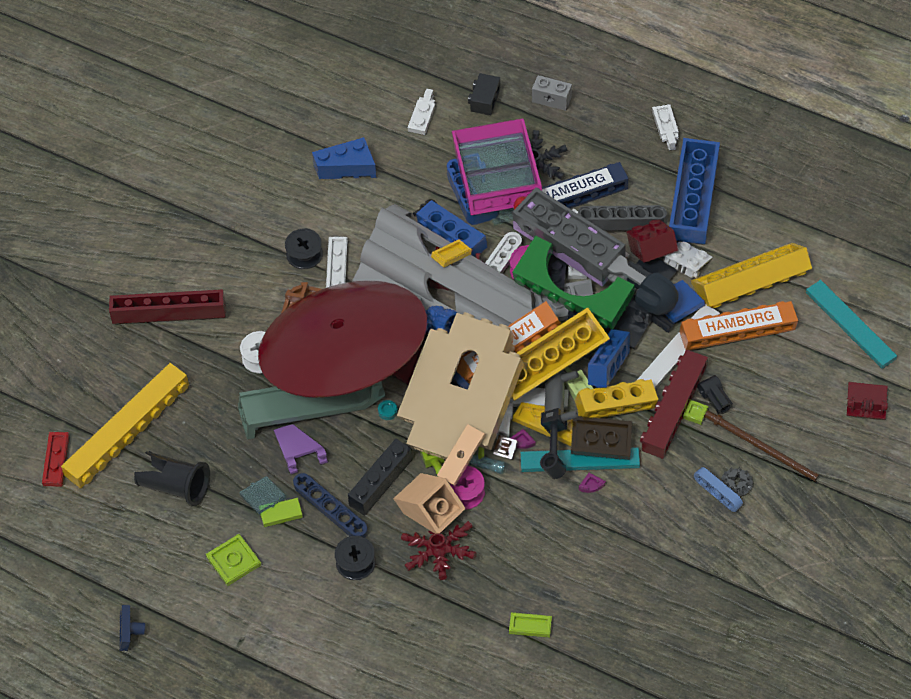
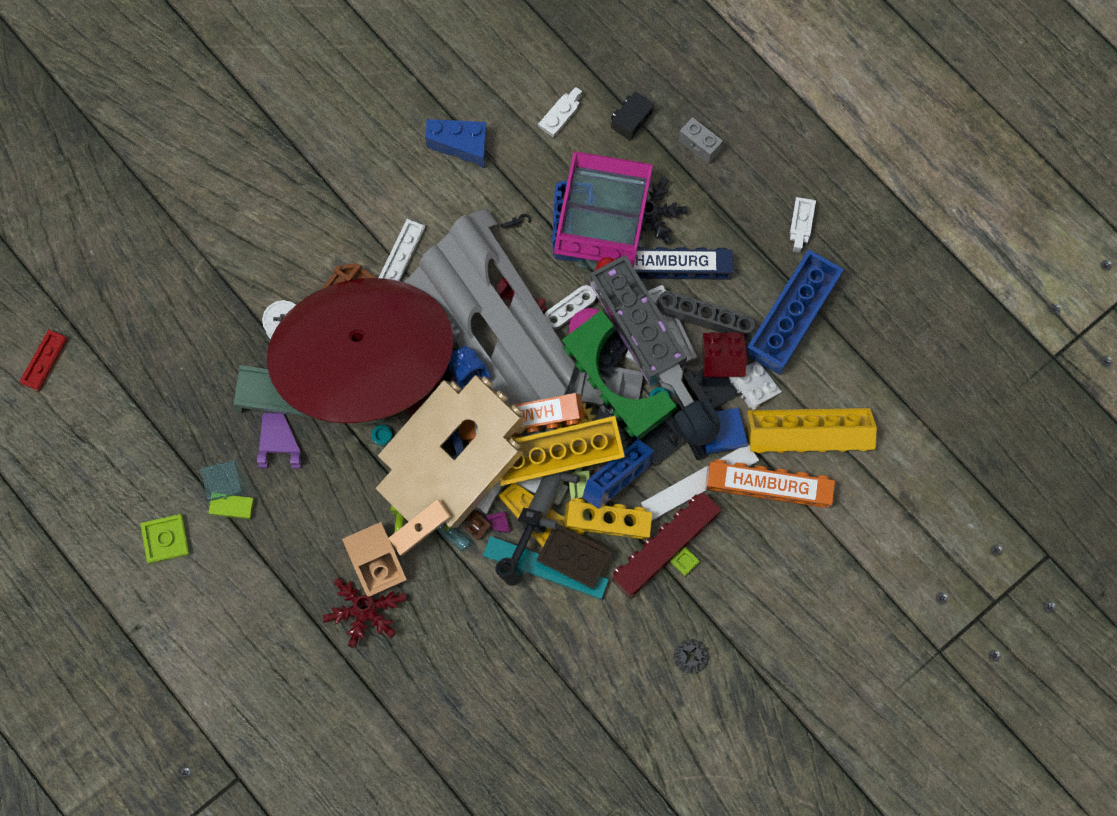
camera: 20 degrees right, 15 degrees up
yellow brick [61,363,189,489] -> none
dark red brick [109,289,226,324] -> none
dark blue tile [119,605,145,651] -> none
black piece [134,451,210,506] -> none
black piece [285,228,323,269] -> none
dark blue beam [293,473,368,538] -> none
black piece [335,536,375,580] -> none
black brick [347,438,412,516] -> none
blue brick [416,200,487,257] -> none
yellow tile [431,239,472,267] -> none
dark pink piece [449,466,485,509] -> none
lime tile [509,612,552,638] -> none
magenta tile [579,472,606,493] -> none
medium blue beam [694,467,743,512] -> none
black piece [697,375,733,414] -> none
reddish brown bar [704,410,819,481] -> none
teal tile [806,280,897,369] -> none
dark red hinge [846,382,888,420] -> none

